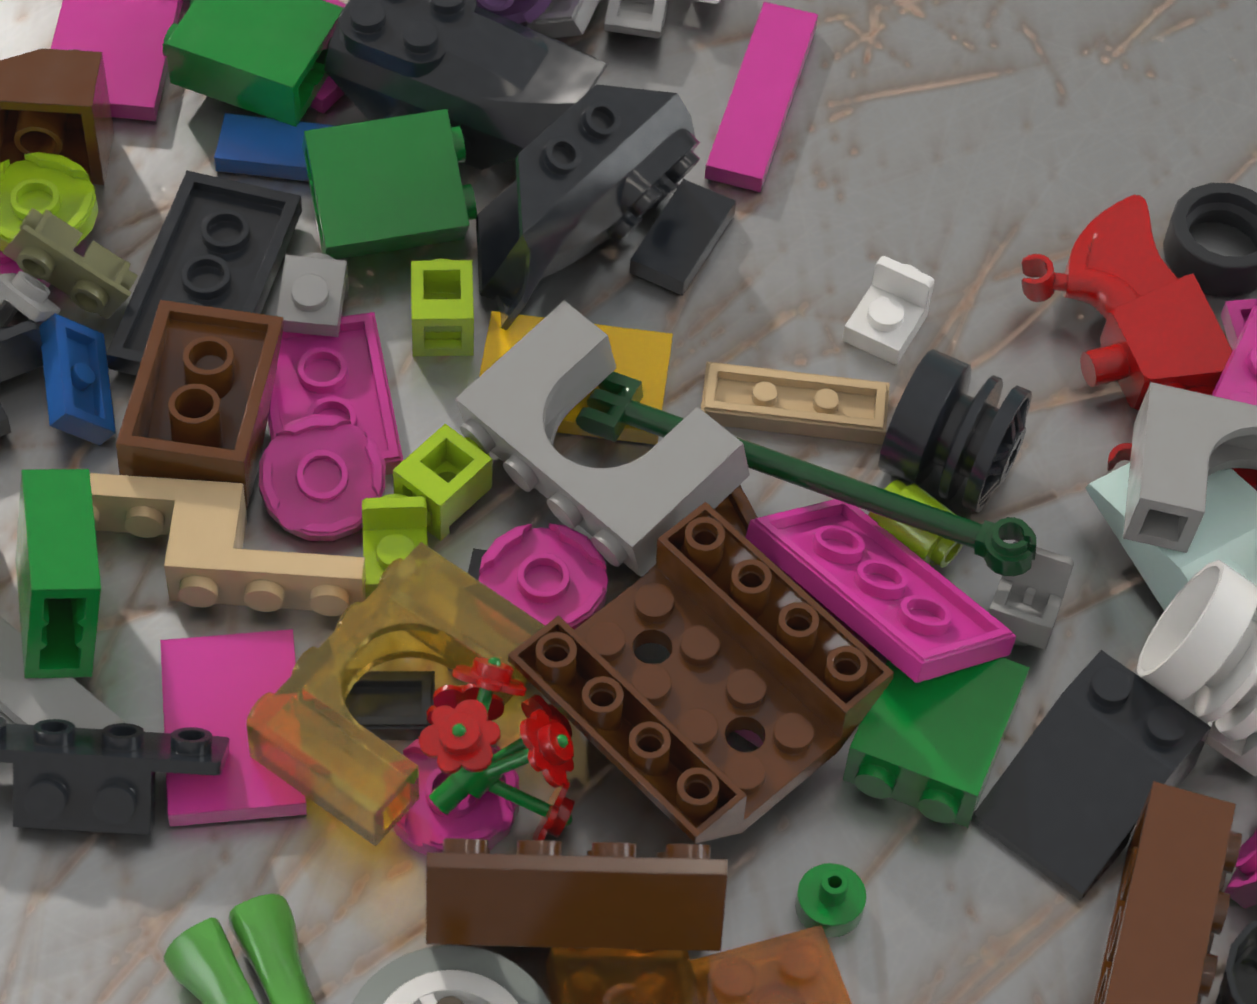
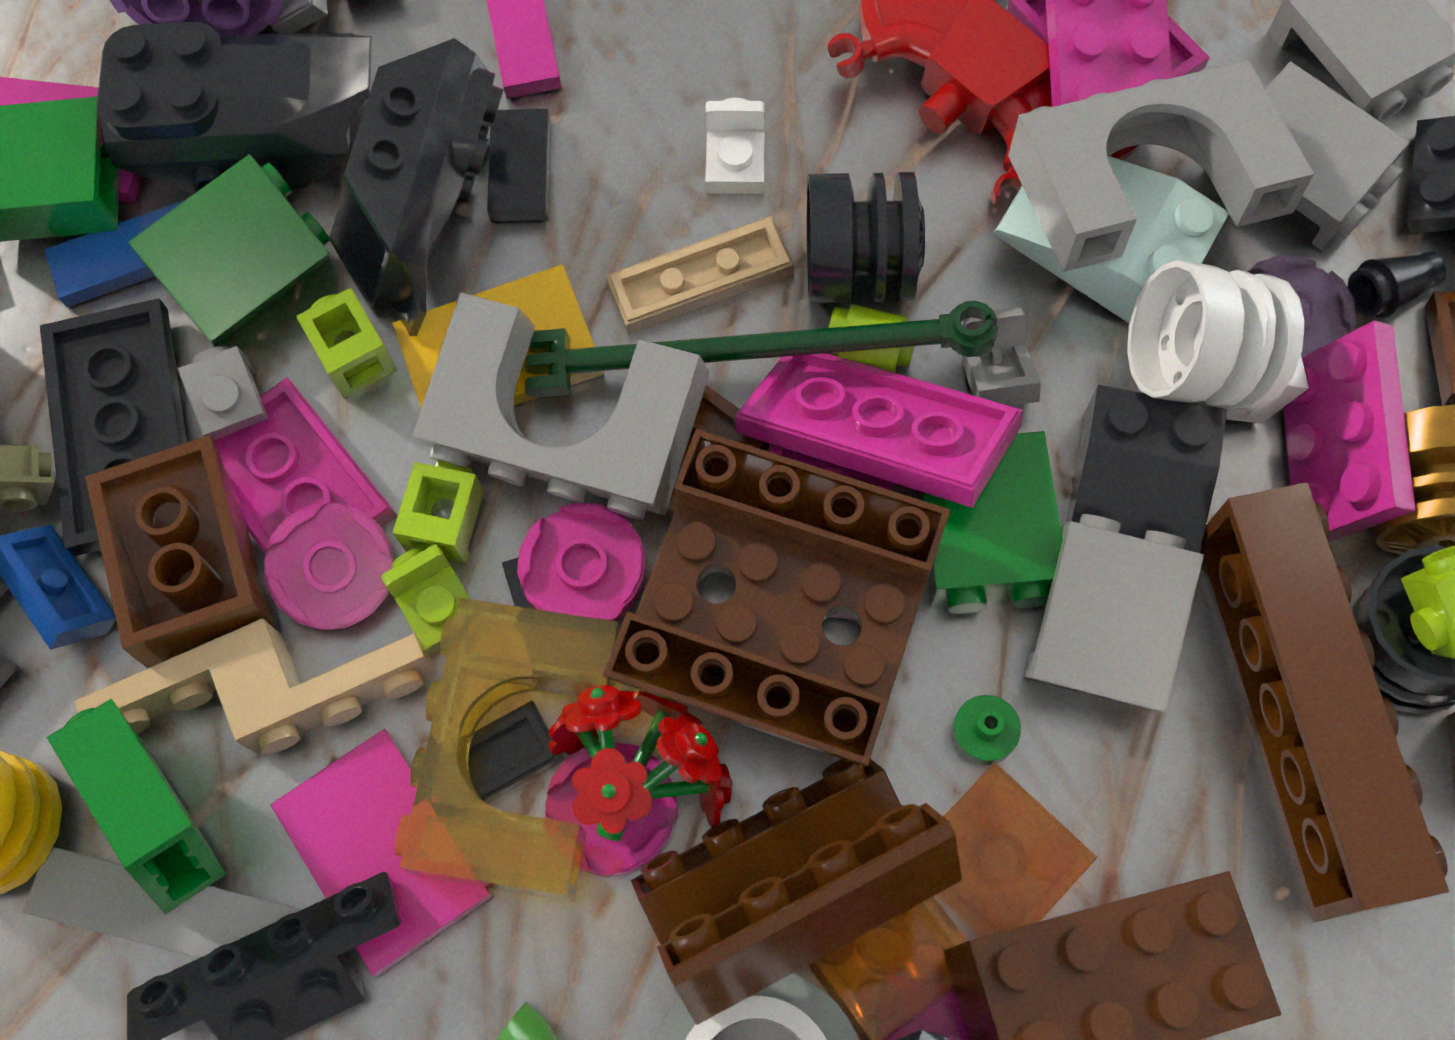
camera: 20 degrees left, 15 degrees up
none -> light grey panel [1024,514,1204,713]

